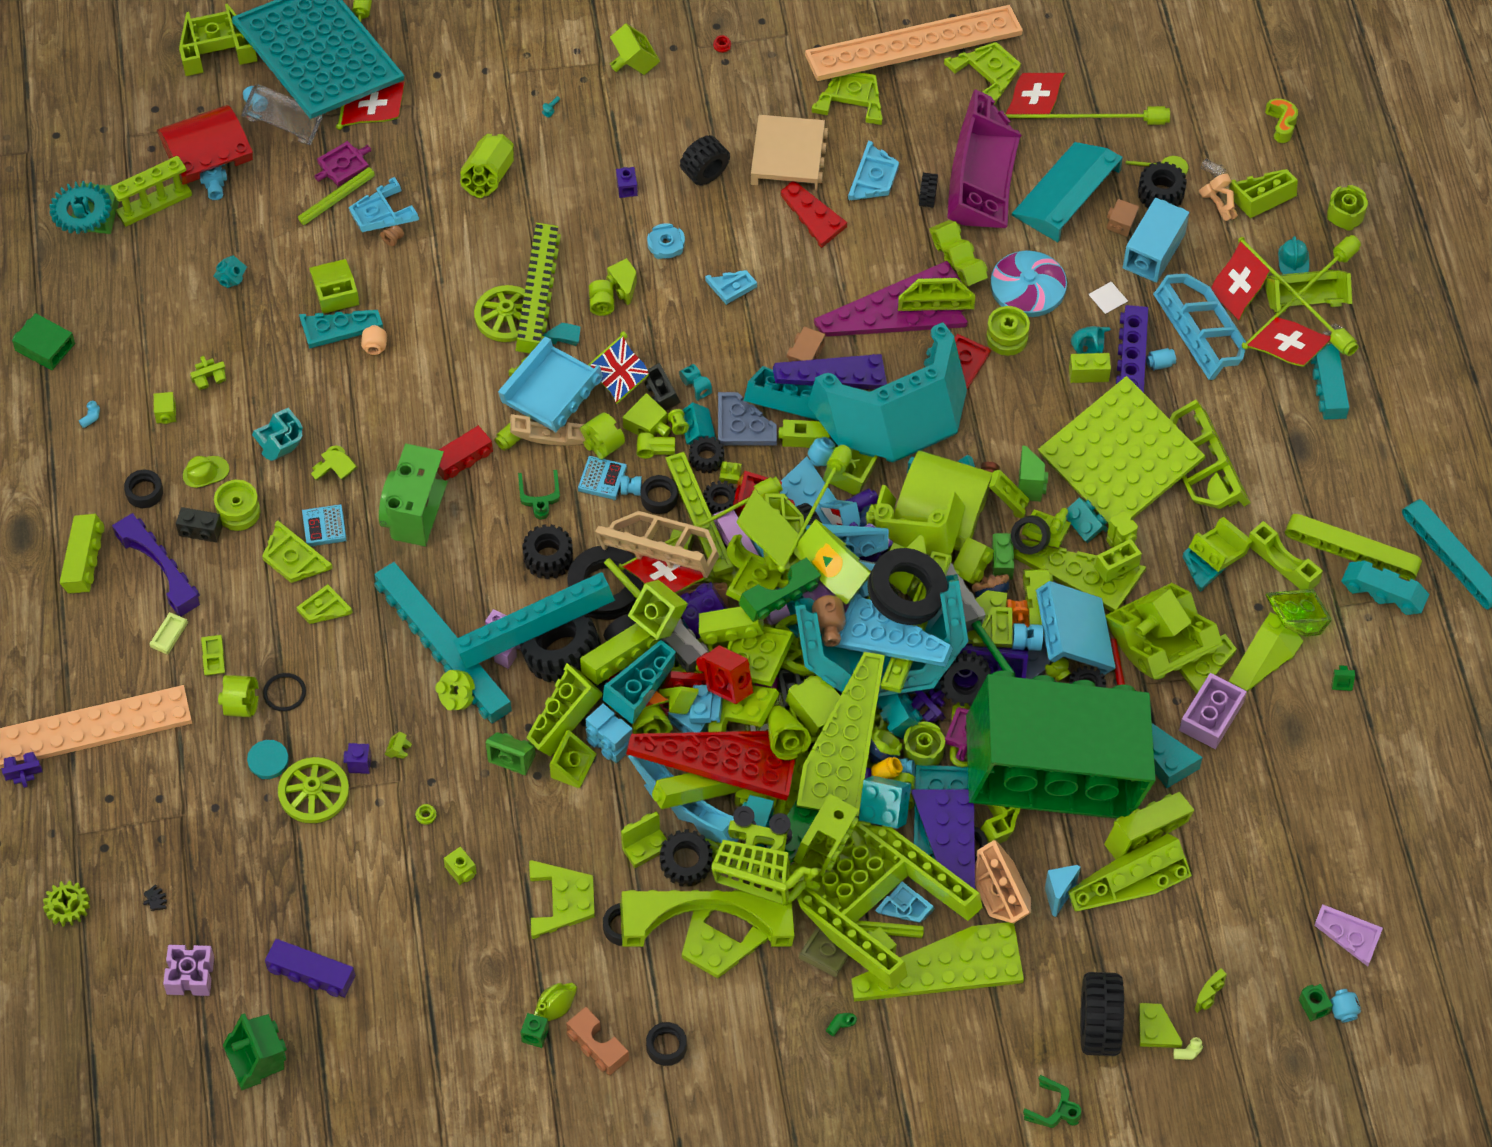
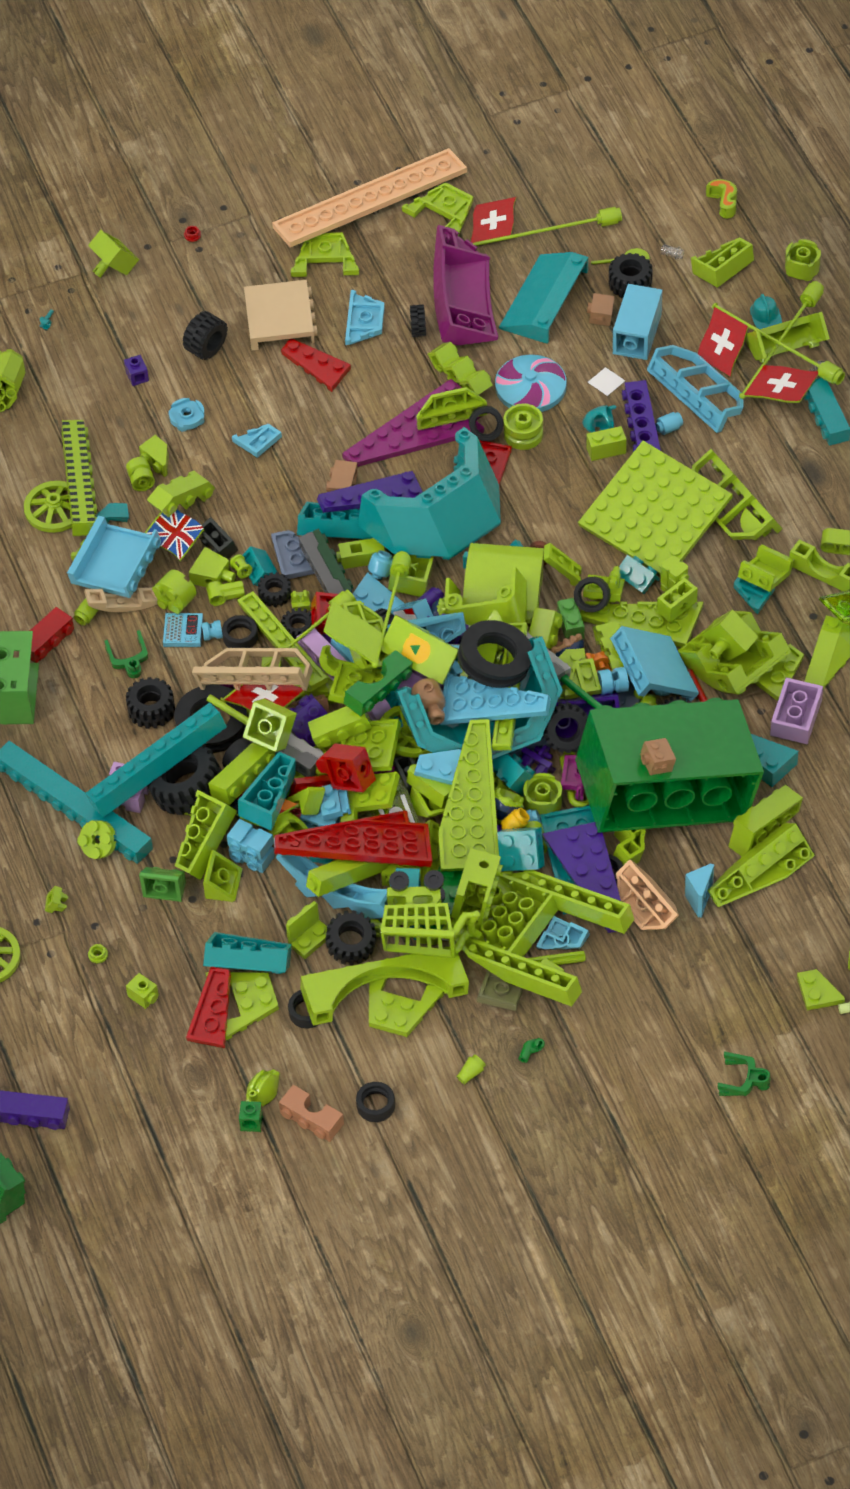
camera: 10 degrees left, 5 degrees down
dark purple brick [344,743,371,774] -> none
teal leg [679,364,712,401] -> none
lime cone [767,706,811,760] -> none
lime wing [851,922,1024,1002] -> none
bright green slope [1018,446,1048,502] -> none
black tyre [1080,972,1124,1056] -> none
light nougat piece [1199,173,1238,221] -> none
none -> lime brick [147,471,215,518]
none -> red wing [186,967,231,1048]
none -> teal wedge [203,932,292,974]
none -> piece [299,528,354,594]
none -> medium azure wing [414,749,461,785]
none -> lime cone [456,1054,486,1085]
none -> black tyre [469,406,504,442]
none -> medium nougat head [640,738,676,775]

